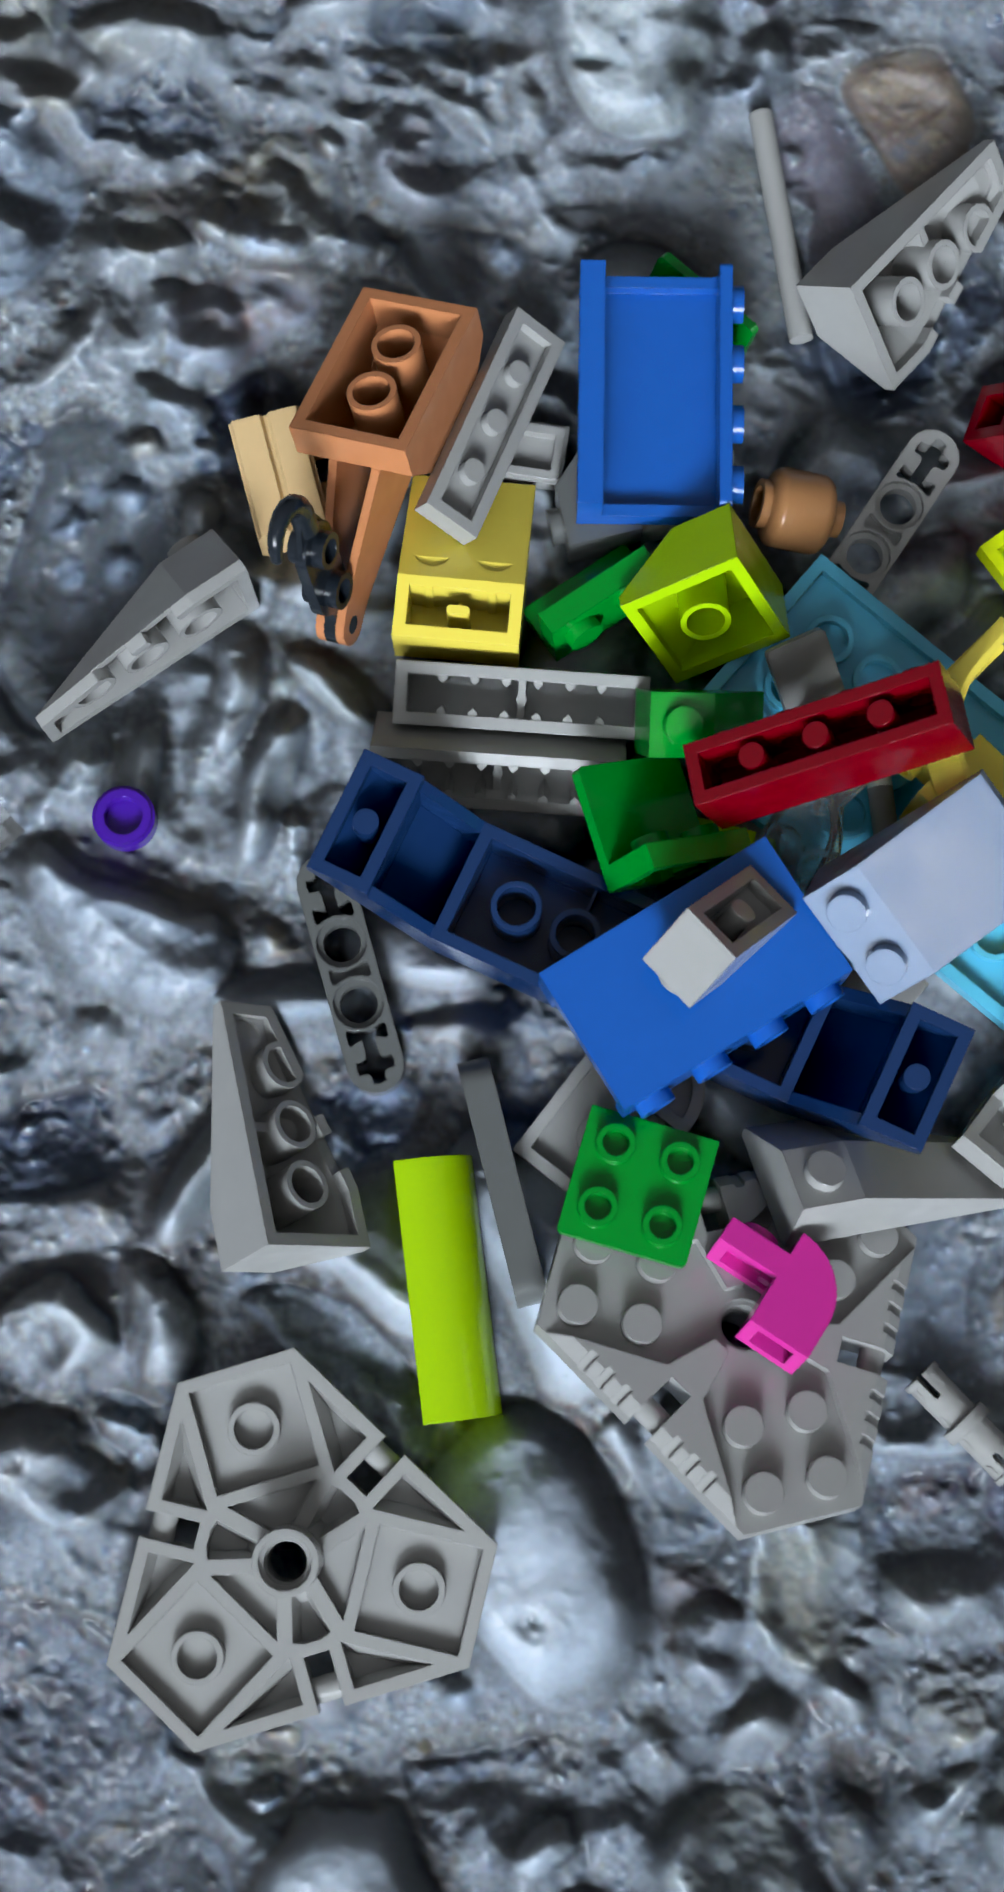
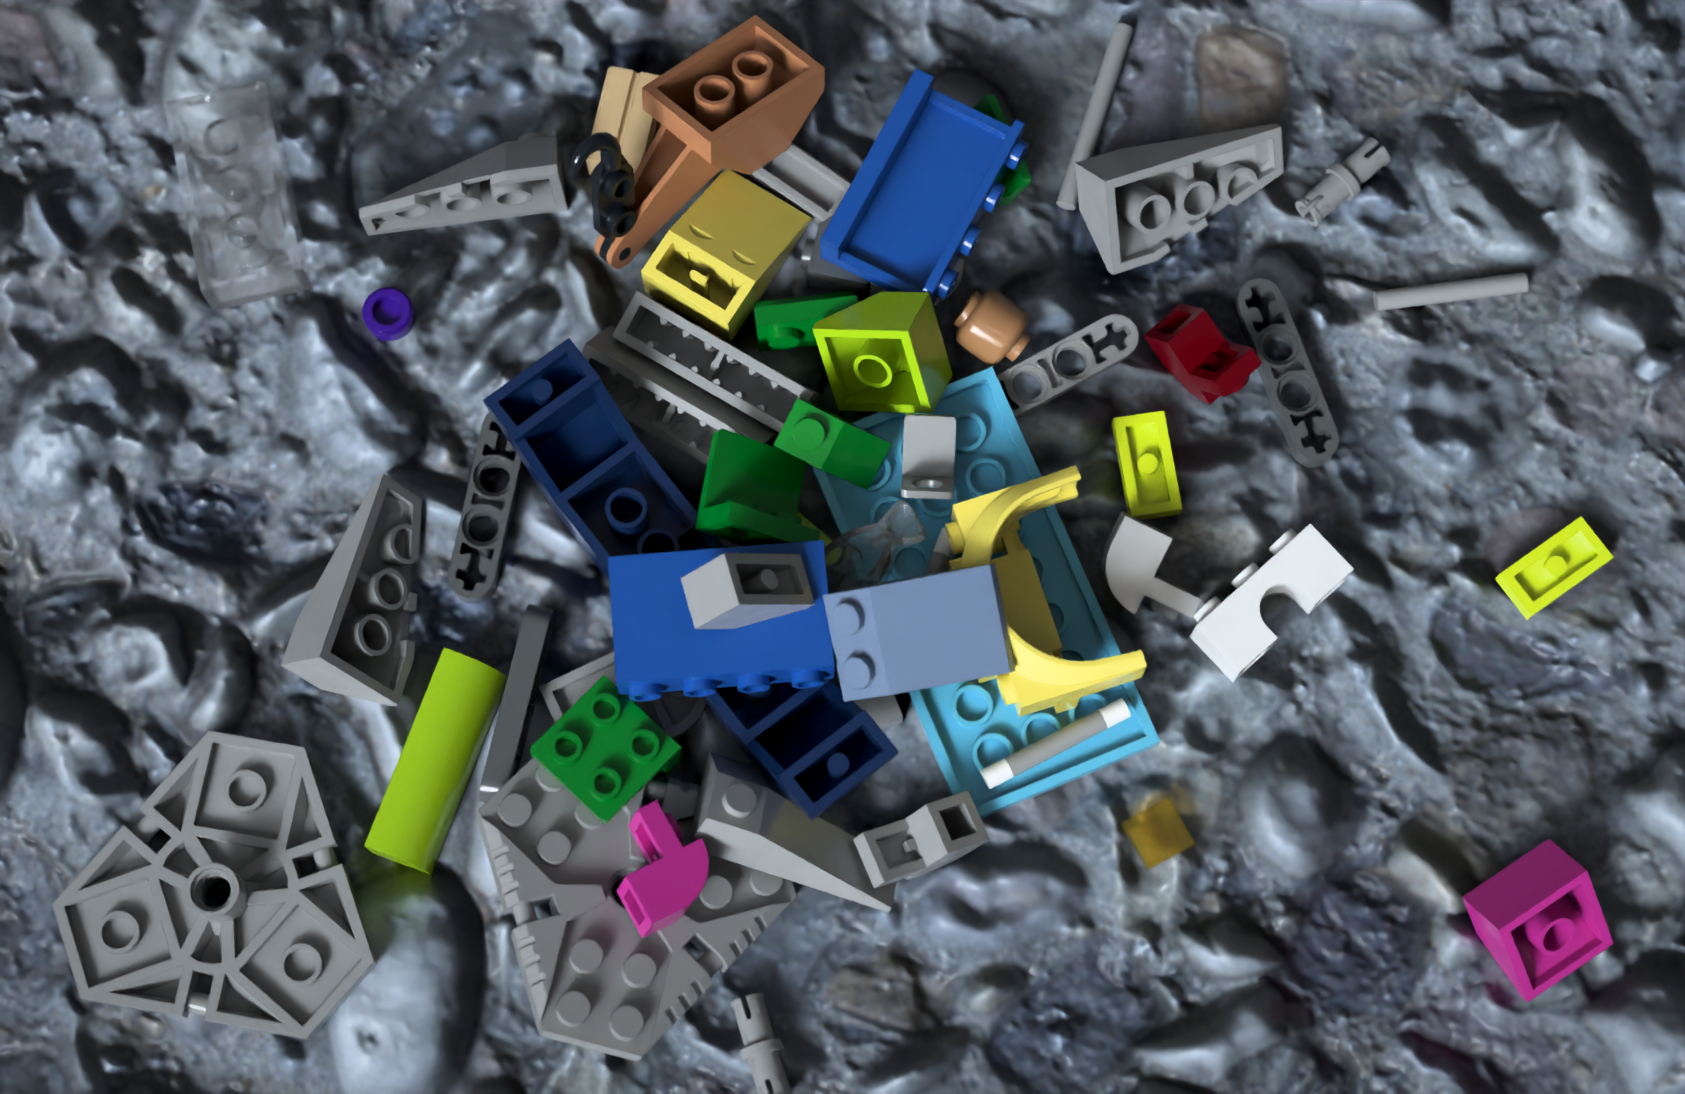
camera: 25 degrees right, 5 degrees down
light grey plate [414,306,566,545] -> none
dark red brick [683,660,975,829] -> none

